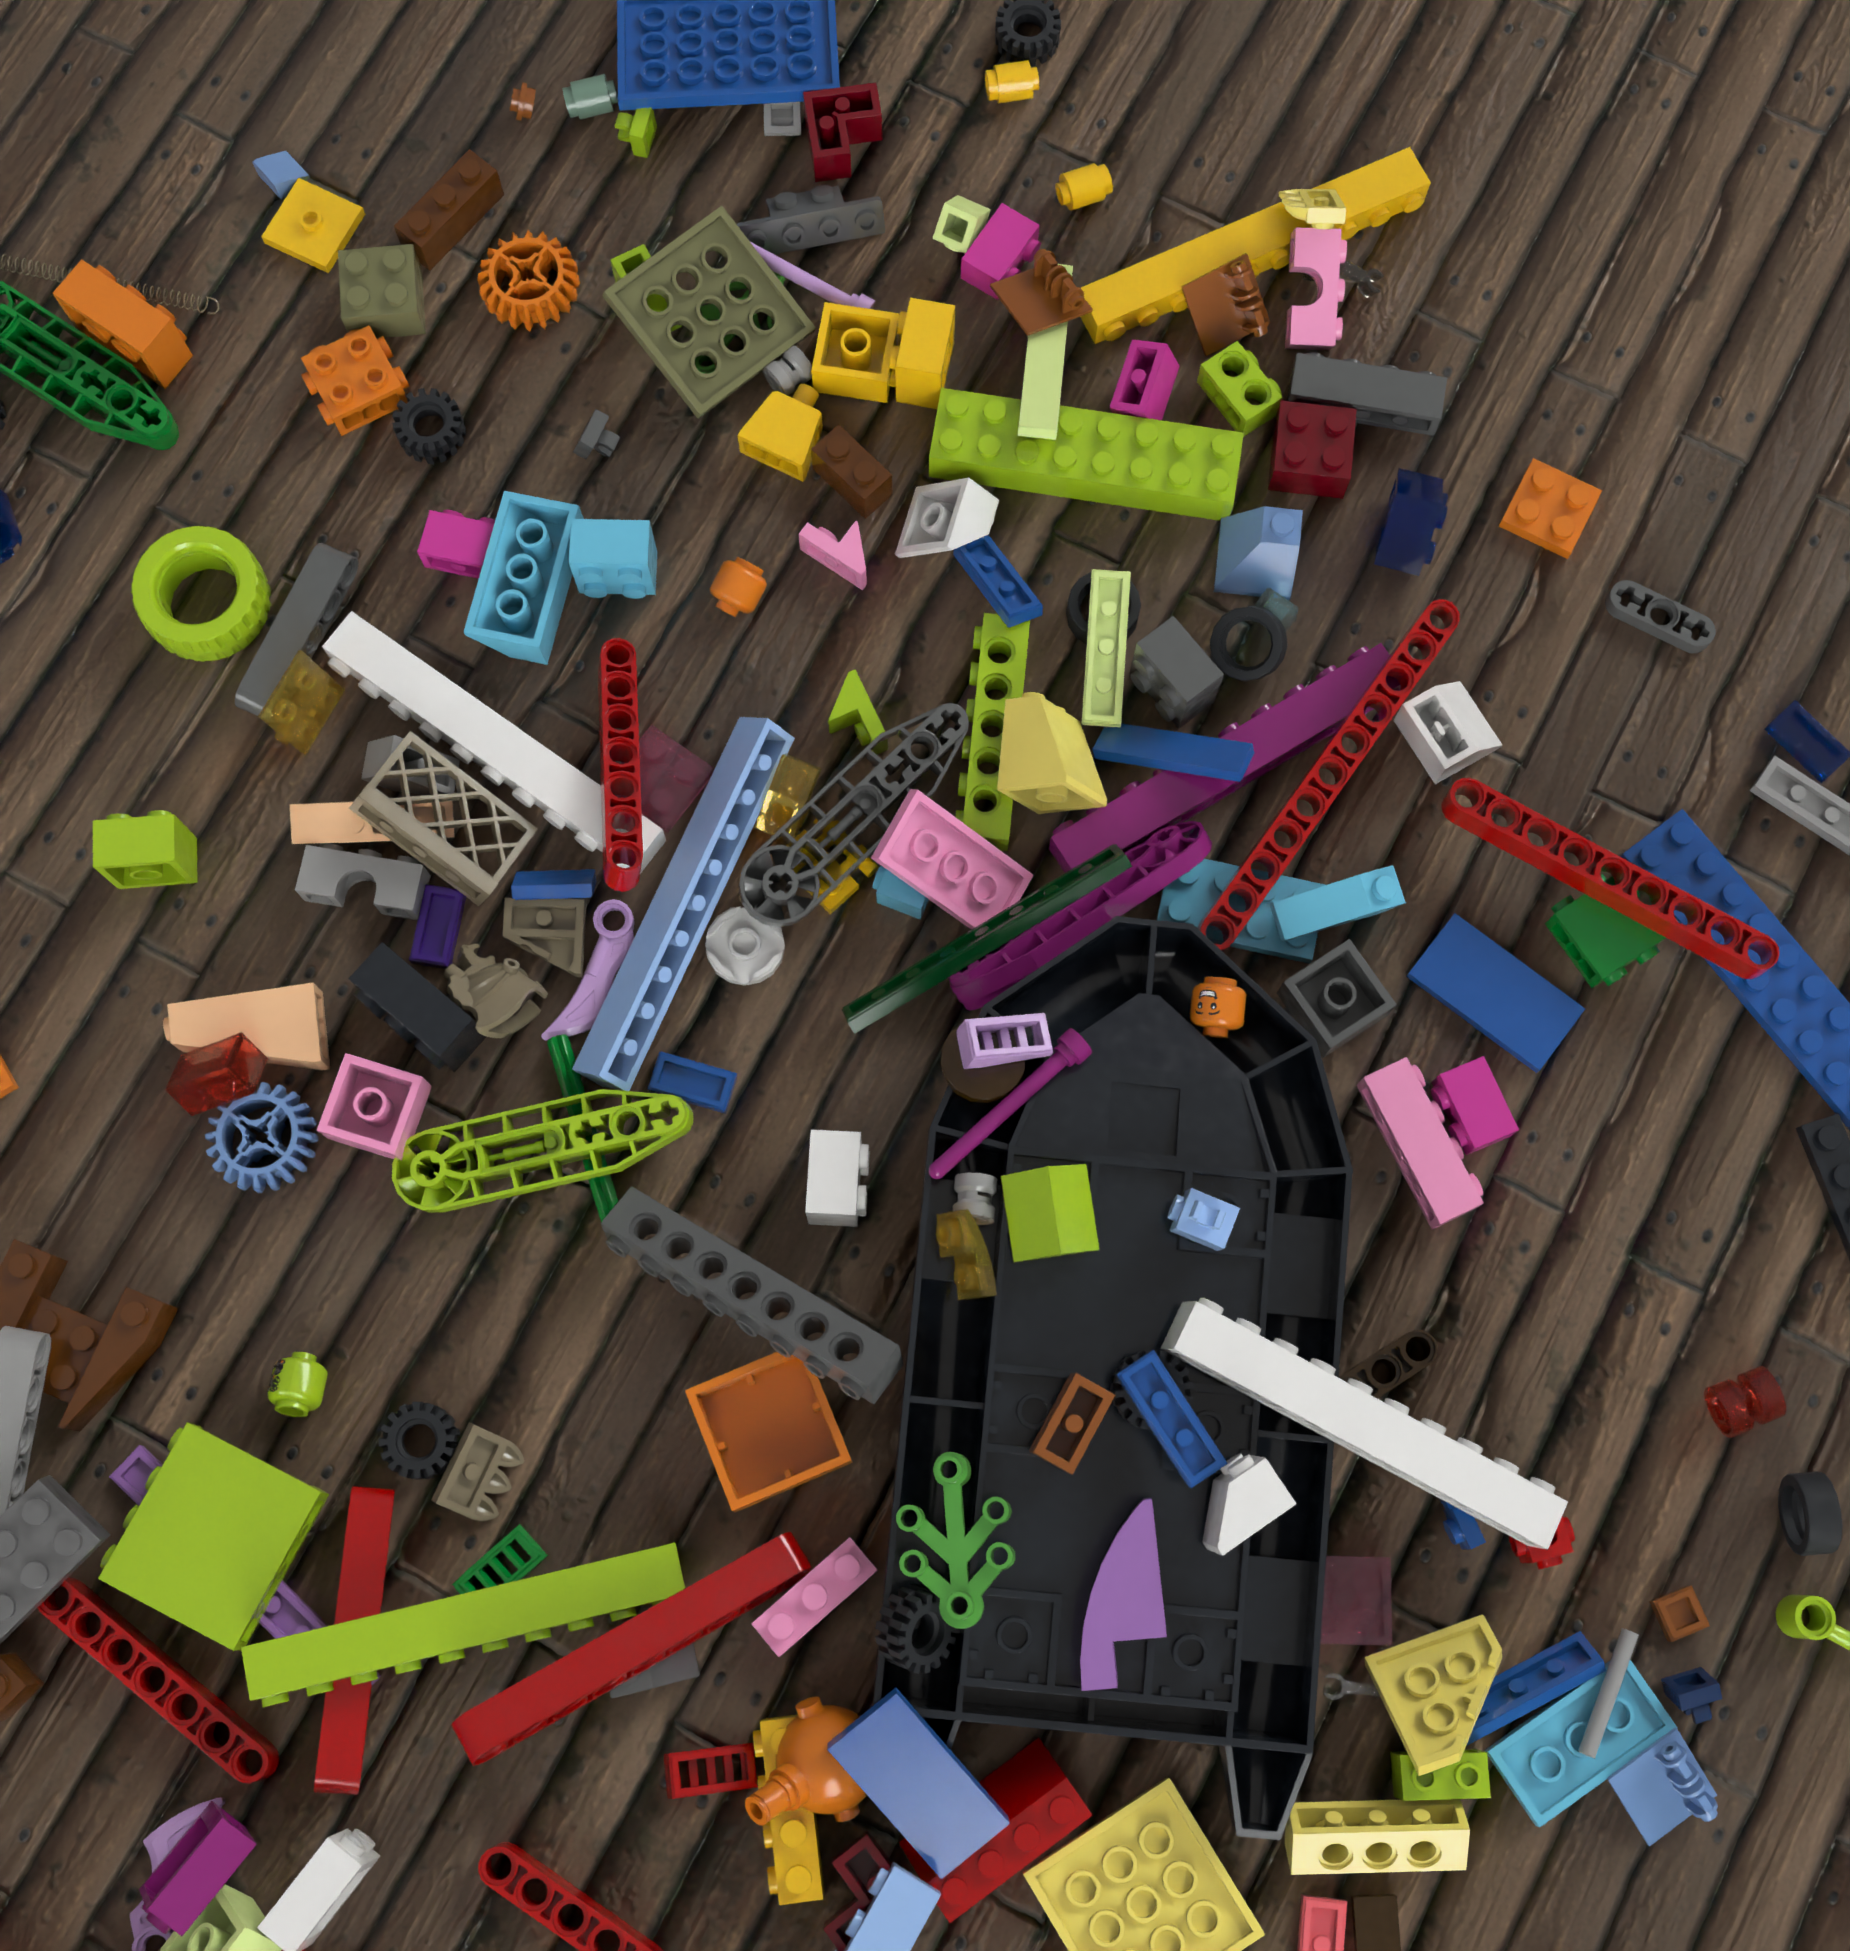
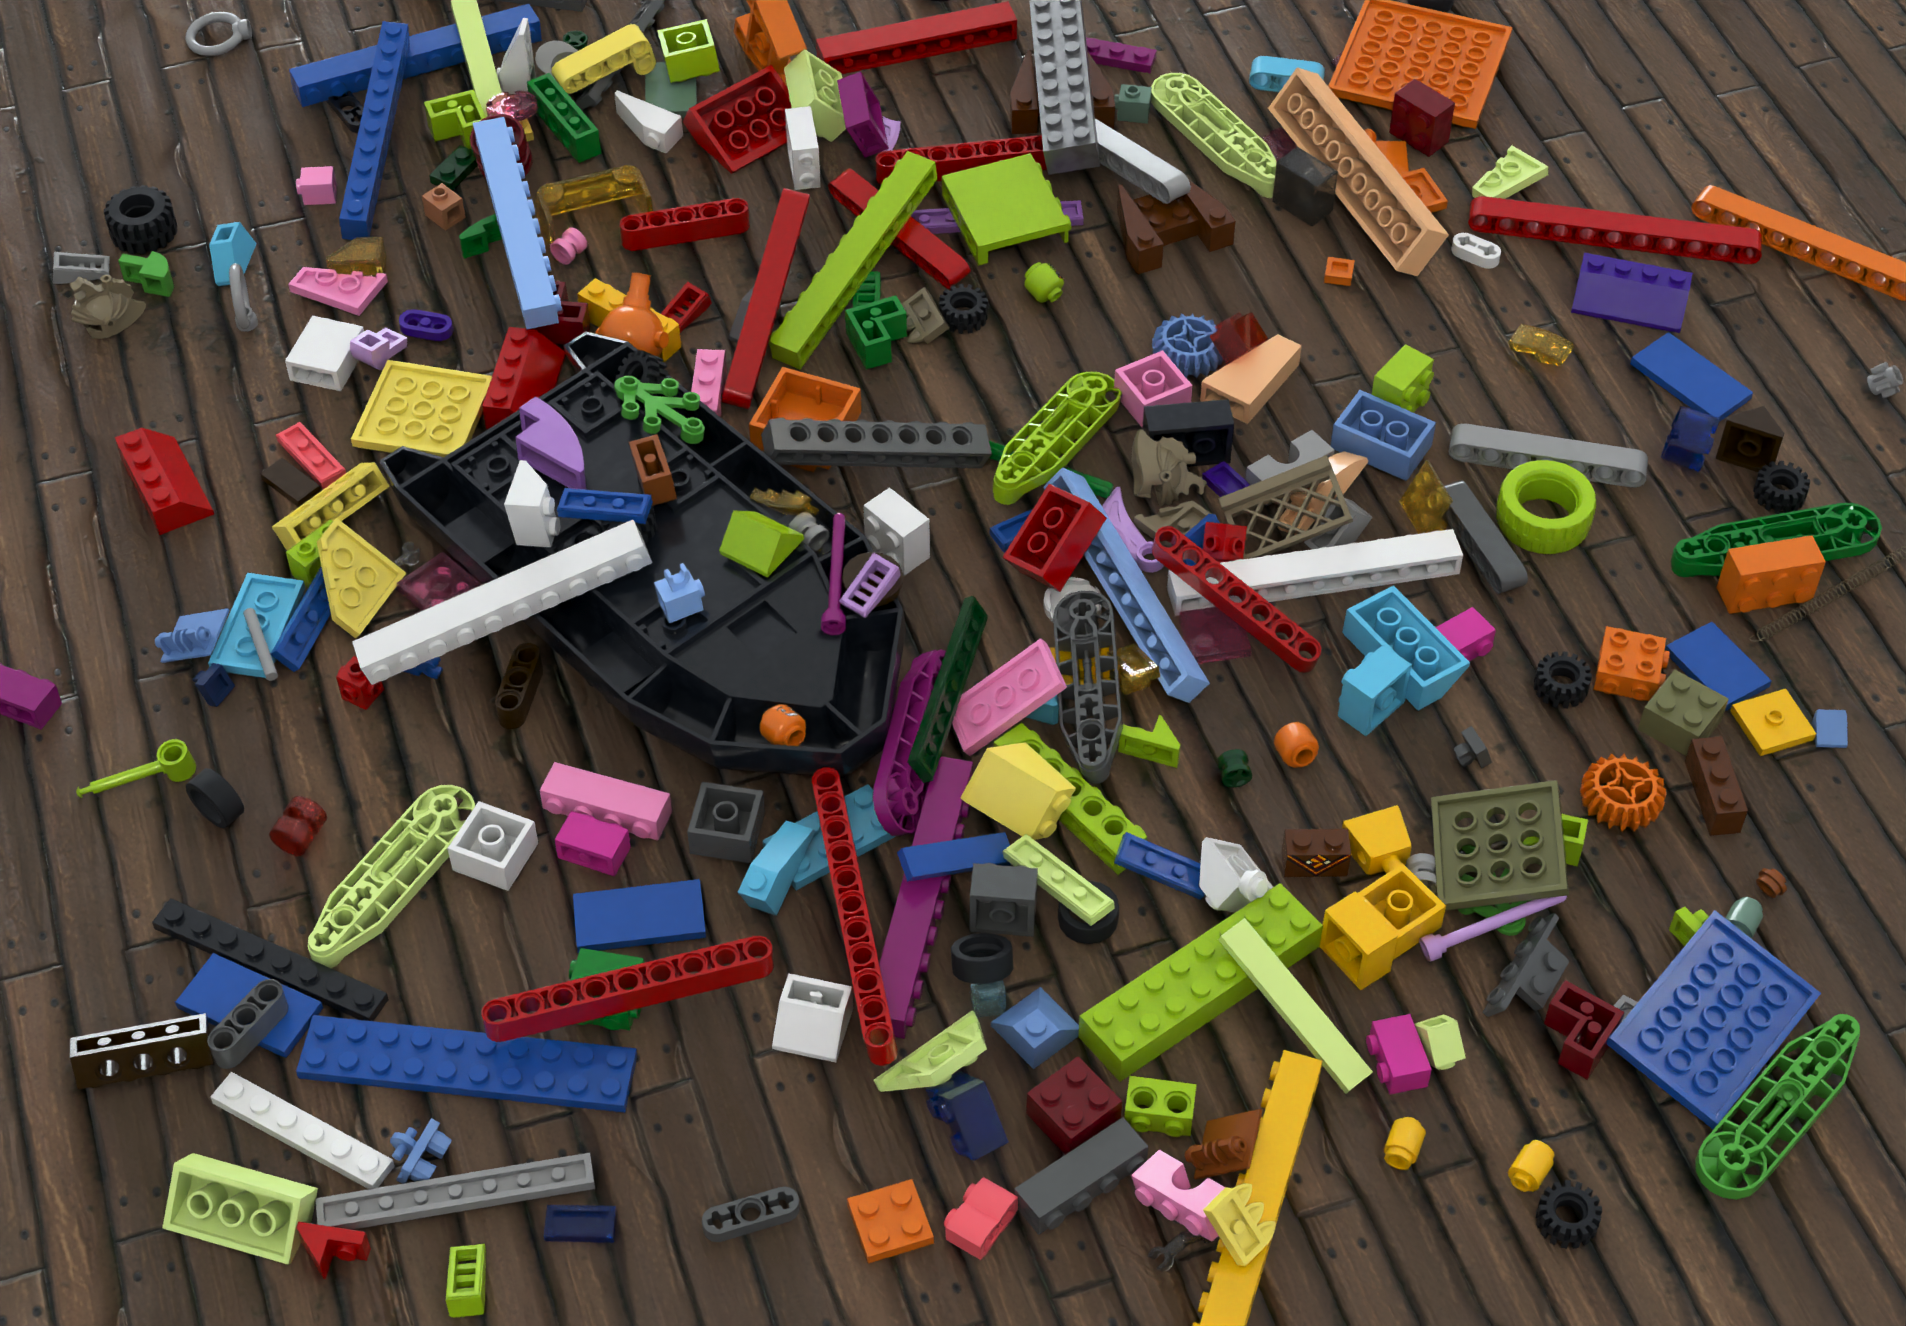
camera: 135 degrees right, 25 degrees down
bright pink slope [799,521,867,590] -> none
tile [827,1688,1010,1879] -> none
dark orange hinge [990,249,1093,336] -> none
dark pink brick [1109,339,1180,420] -> none
dark orange tile [1649,1585,1710,1642] -> none
none -> yellowish green beam [308,785,476,968]
none -> white brick [448,801,538,891]
none -> green brick [845,295,907,370]
none -> yellowish green wing [874,1011,987,1092]
none -> coral brick [944,1177,1018,1260]
none -> red brick [1002,484,1107,592]
none -> red brick [1203,522,1247,563]
none -> dark green wheel [1217,749,1252,788]
none -> white plate [1239,870,1268,902]
none -> medium blue brick [1331,390,1436,481]
none -> light grey beam [1449,424,1648,487]
none -> blue tile [1665,622,1772,711]

